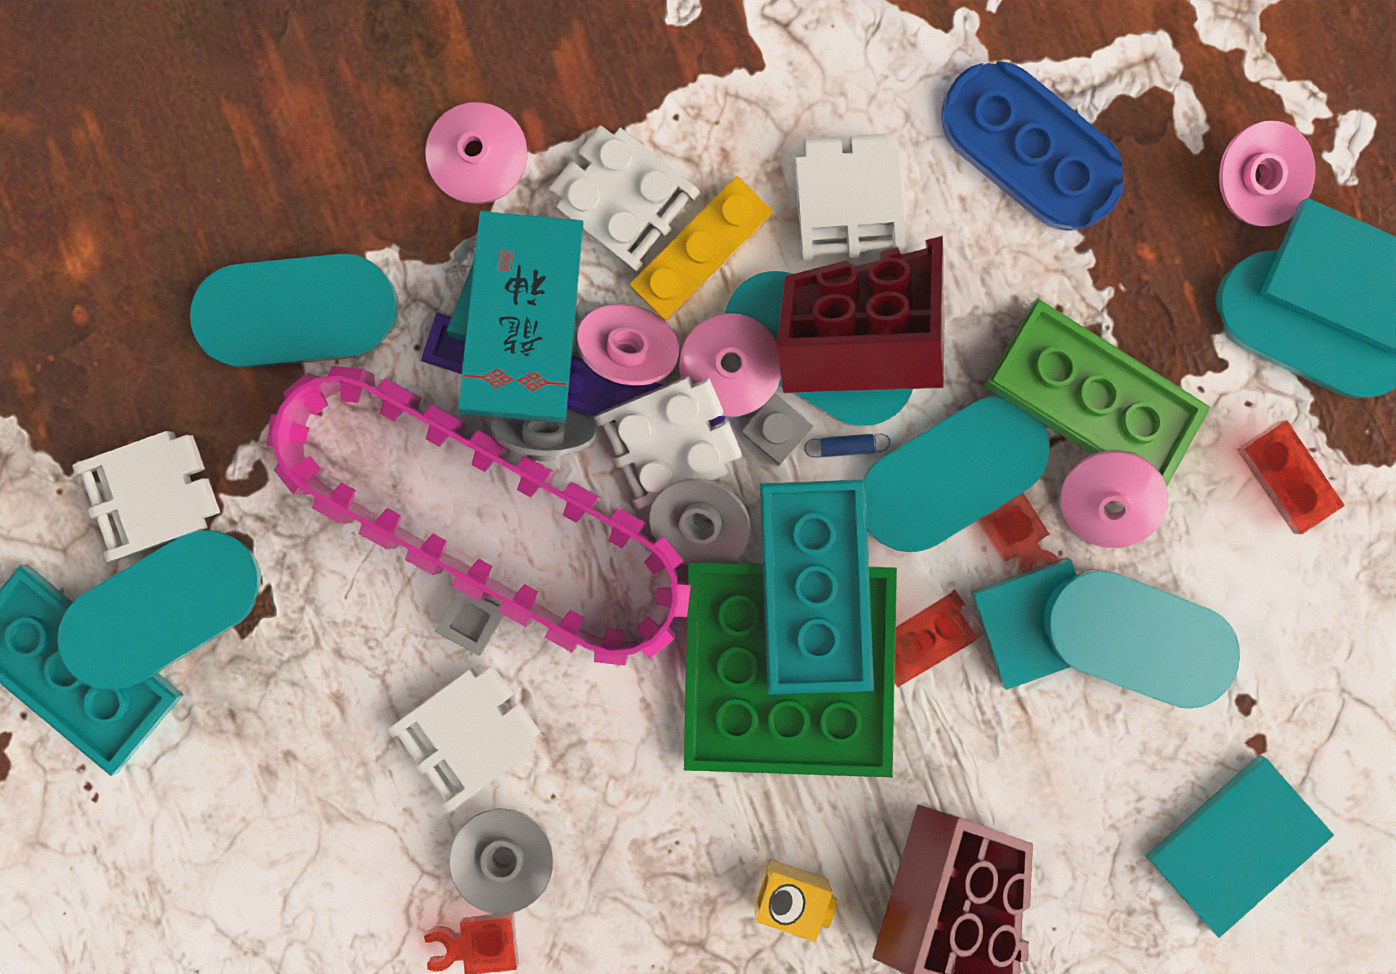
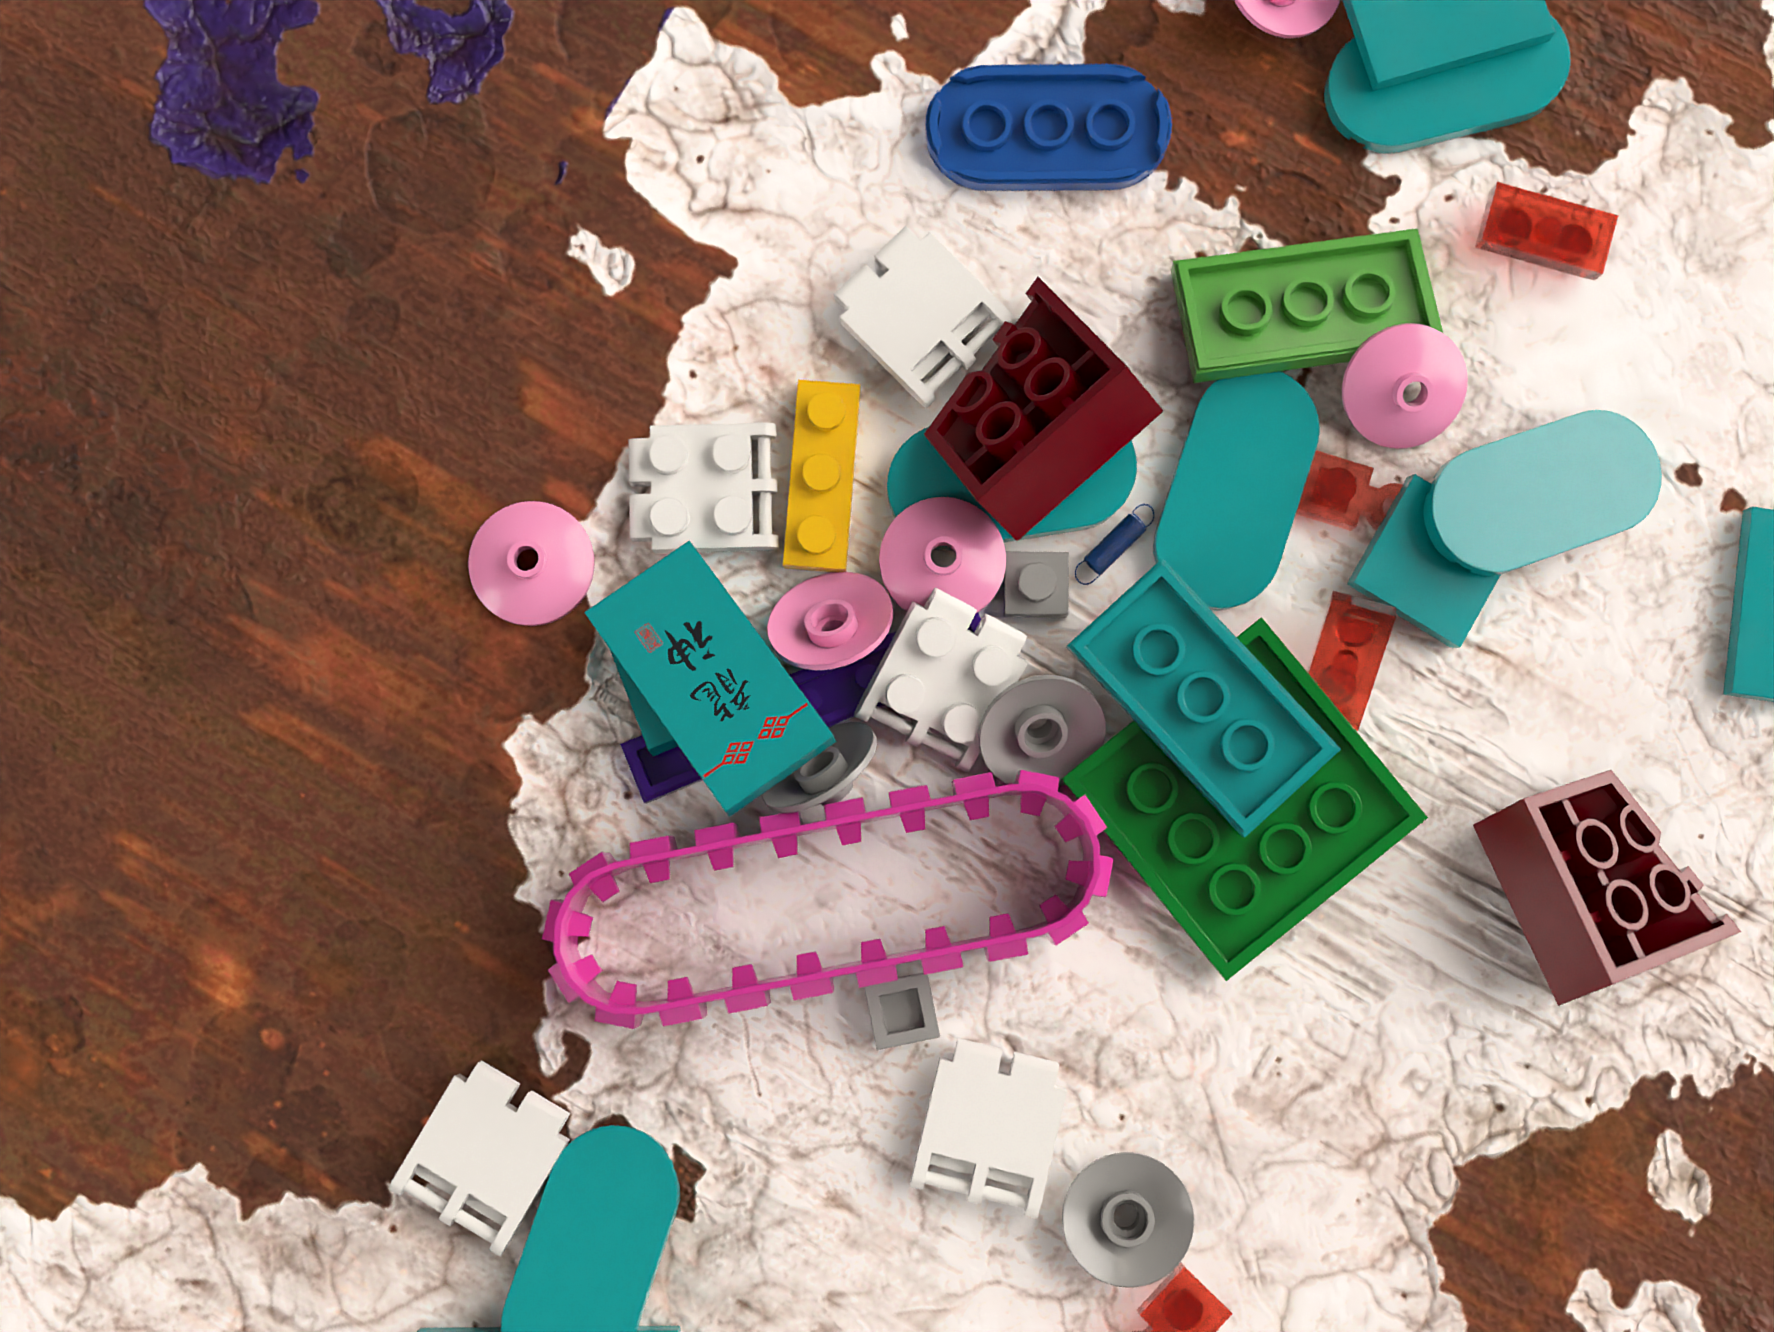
camera: 35 degrees left, 5 degrees down
teal tile [190,254,399,368] -> none
yellow brick [754,859,837,942] -> none

